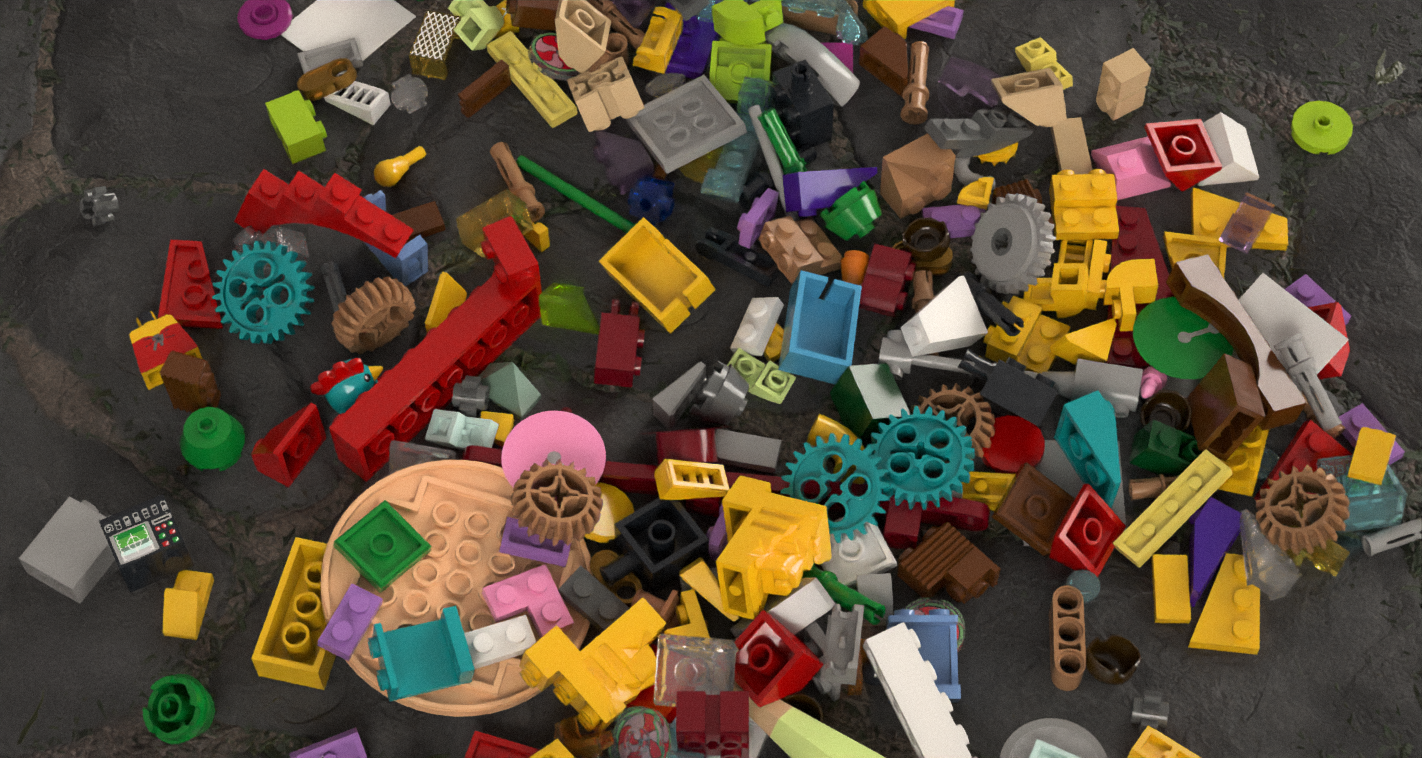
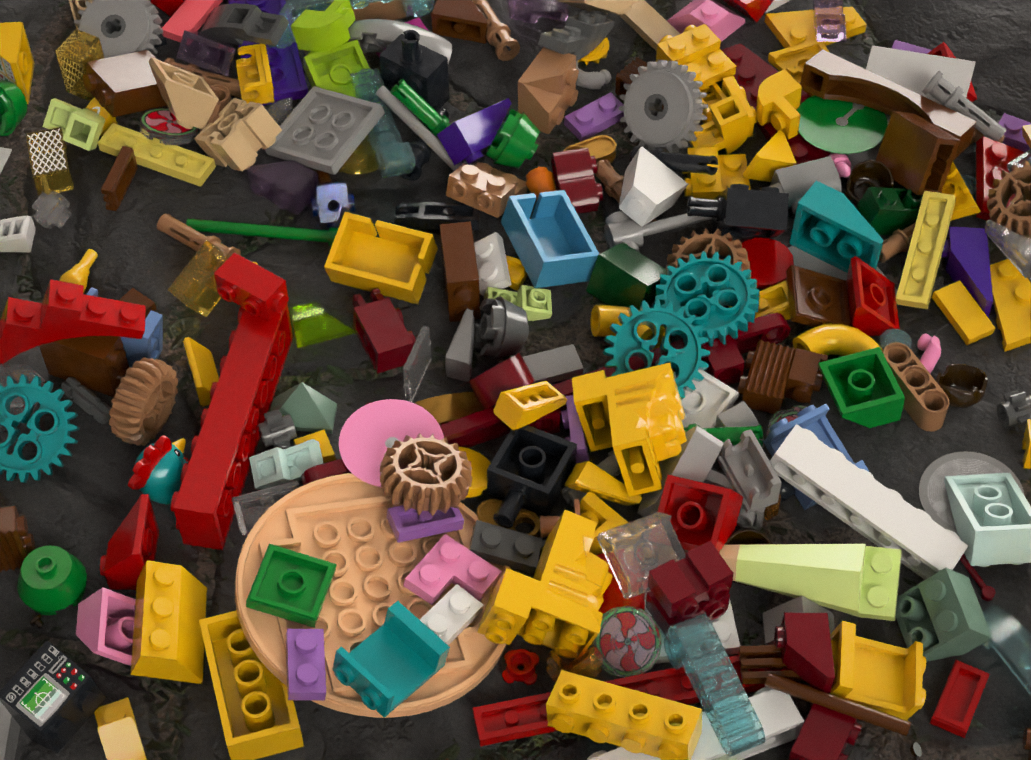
camera: 30 degrees left, 5 degrees down
medium lavender plate [737,188,779,249] -> none
dark brown hair [902,218,950,262] -> none
yellow tile [957,177,994,210] -> none
none -> reddish brown brick [39,336,129,397]
none -> bright pink slope [76,587,136,666]
none -> yellow slope [130,560,207,684]
none -> clear piece [403,326,431,402]
none -> pearl gold slope [414,392,484,425]
none -> reddish brown brick [440,221,481,322]
none -> red plate [502,649,539,685]
none -> yellow cylinder [793,324,883,356]
none -> green slope [818,347,905,428]
none -> bright pink arm [917,334,941,374]

